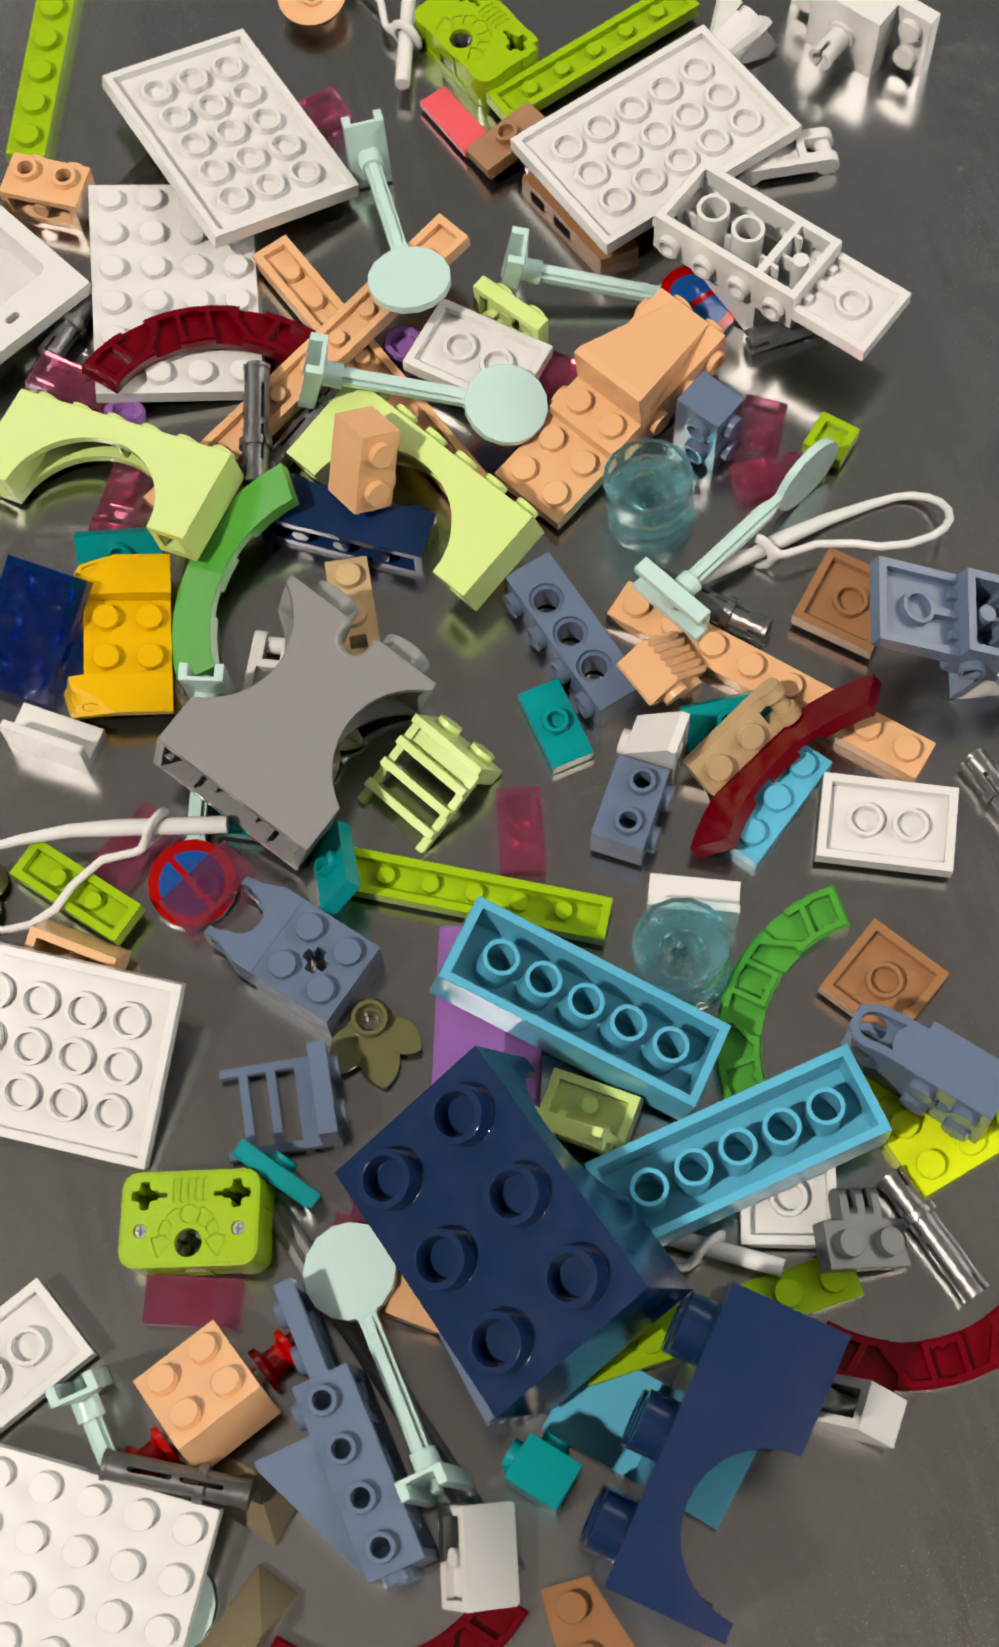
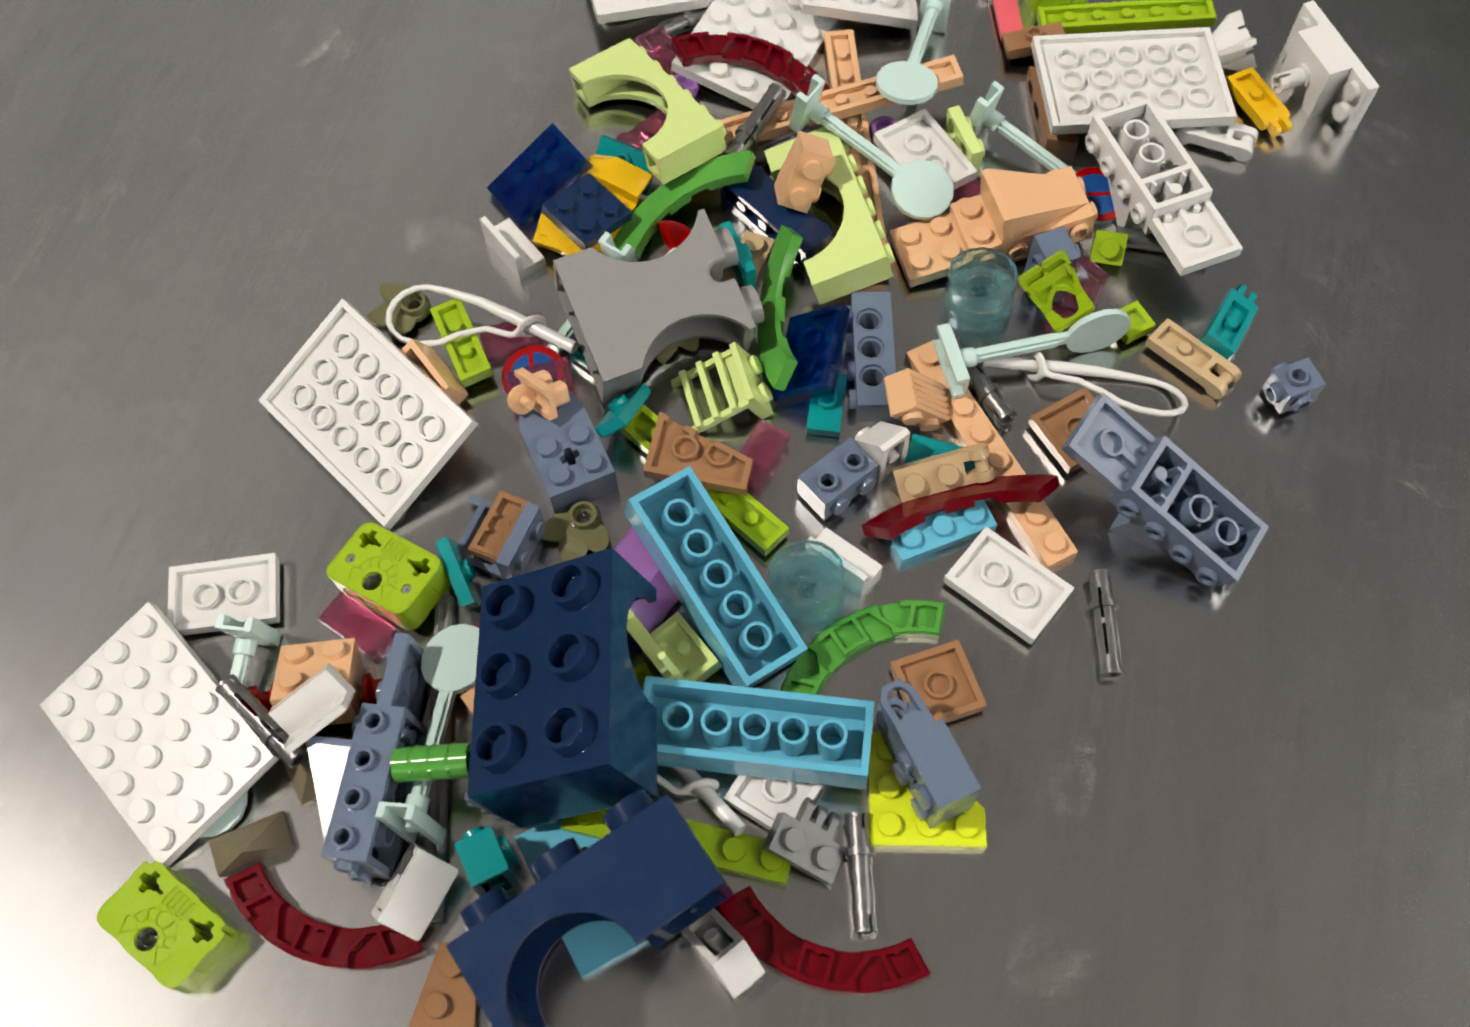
camera: 30 degrees right, 5 degrees down
none -> white panel [268,663,355,754]
none -> bright green axle [390,742,471,783]
none -> medium nougat plate [468,490,531,564]
none -> light nougat hips [507,367,570,421]
none -> dark blue plate [542,173,632,250]
none -> medium nougat wing [643,412,753,496]
none -> red tile [657,220,691,252]
none -> teal plate [718,221,756,288]
none -> bright green tile [758,225,803,391]
none -> clear blue plate [773,303,850,406]
none -> lime piece [1017,249,1095,333]
none -> lime plate [1089,229,1129,266]
none -> tan plate [1145,318,1242,400]
none -> teal hinge [1200,283,1259,359]
none -> yellow hinge [1226,67,1292,137]

